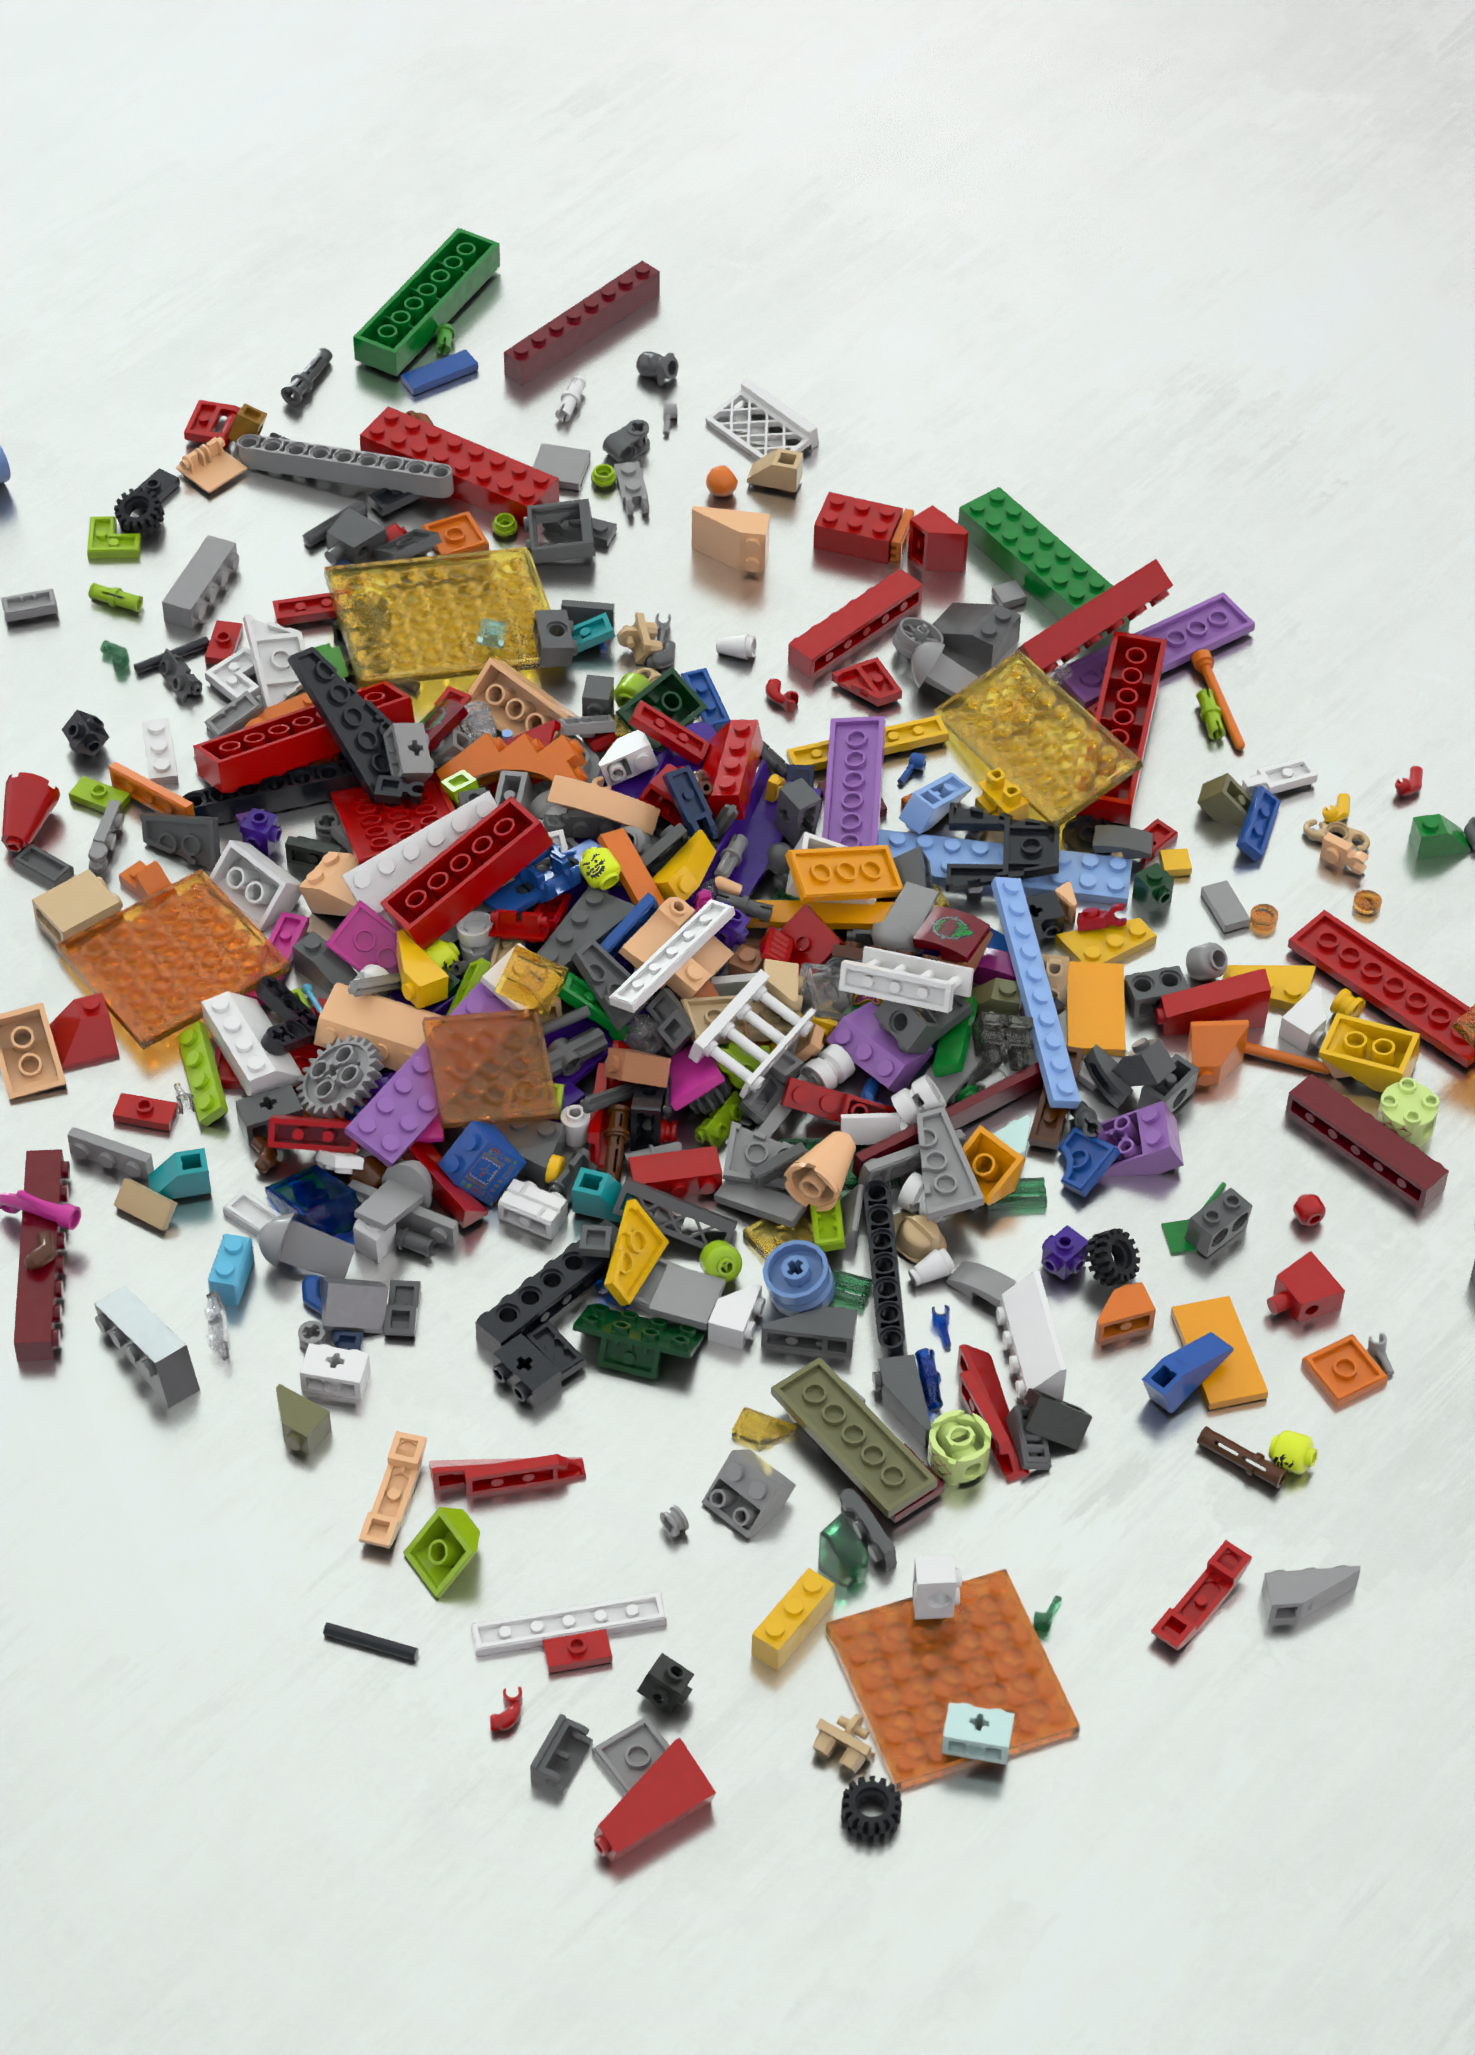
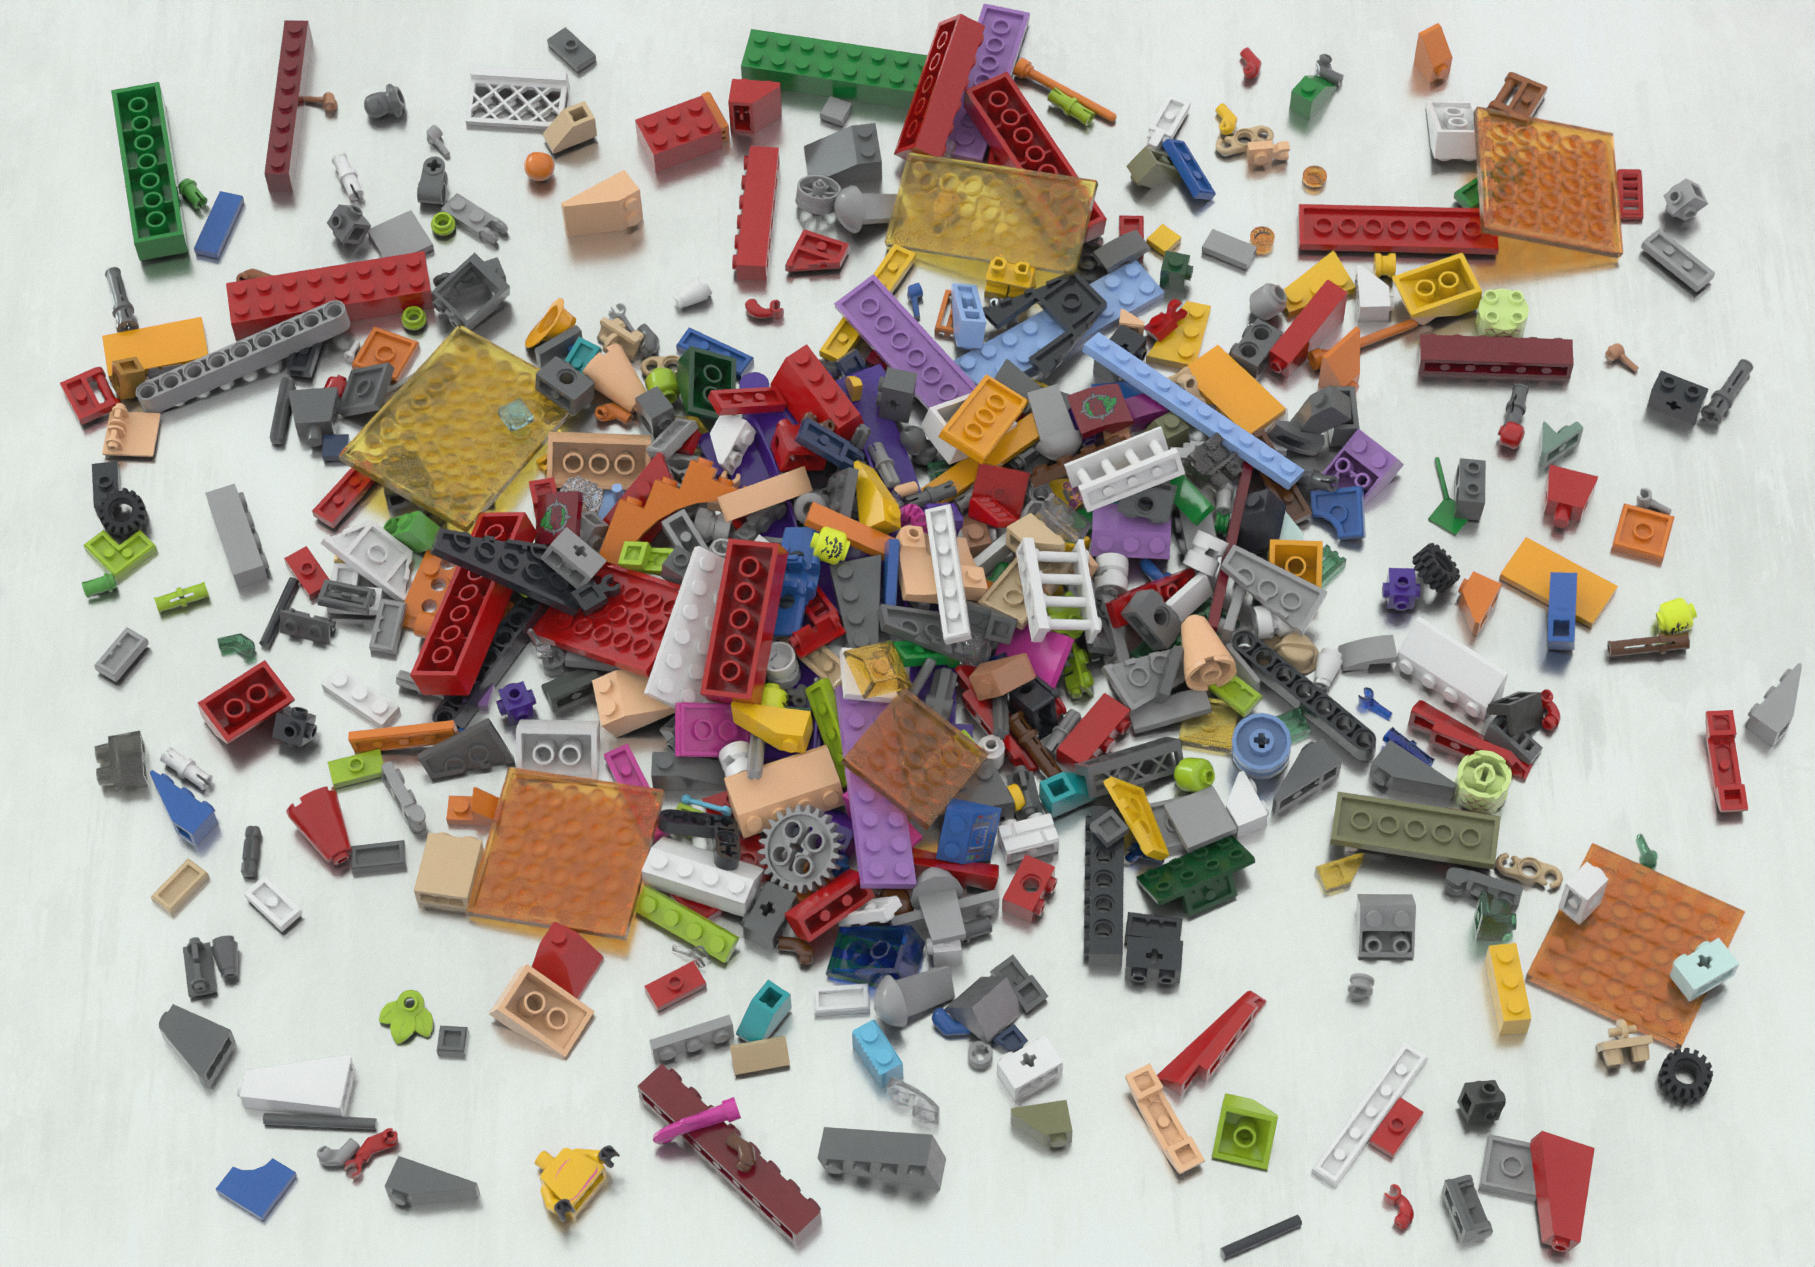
camera: 40 degrees left, 10 degrees up
none -> bright green pin [82,572,117,598]
none -> light orange tile [102,317,208,381]
none -> red slope [197,660,295,744]
none -> nougat hand [304,92,337,111]
none -> dark grey tile [317,579,376,616]
none -> dark grey brick [327,204,371,244]
none -> white piece [343,341,360,362]
none -> light orange piece [525,298,576,348]
none -> clear hand [527,629,552,659]
none -> dark grey plate [547,27,596,72]
none -> light nougat cone [582,343,647,413]
none -> orange arm [594,403,634,425]
none -> red brick [1002,854,1058,923]
none -> dark grey brick [1120,589,1182,651]
none -> black slope [1236,489,1287,554]
none -> tan piece [1495,853,1563,889]
none -> dark grey pin [1503,383,1529,427]
none -> sand green slope [1539,421,1584,467]
none -> red arm [1541,689,1561,730]

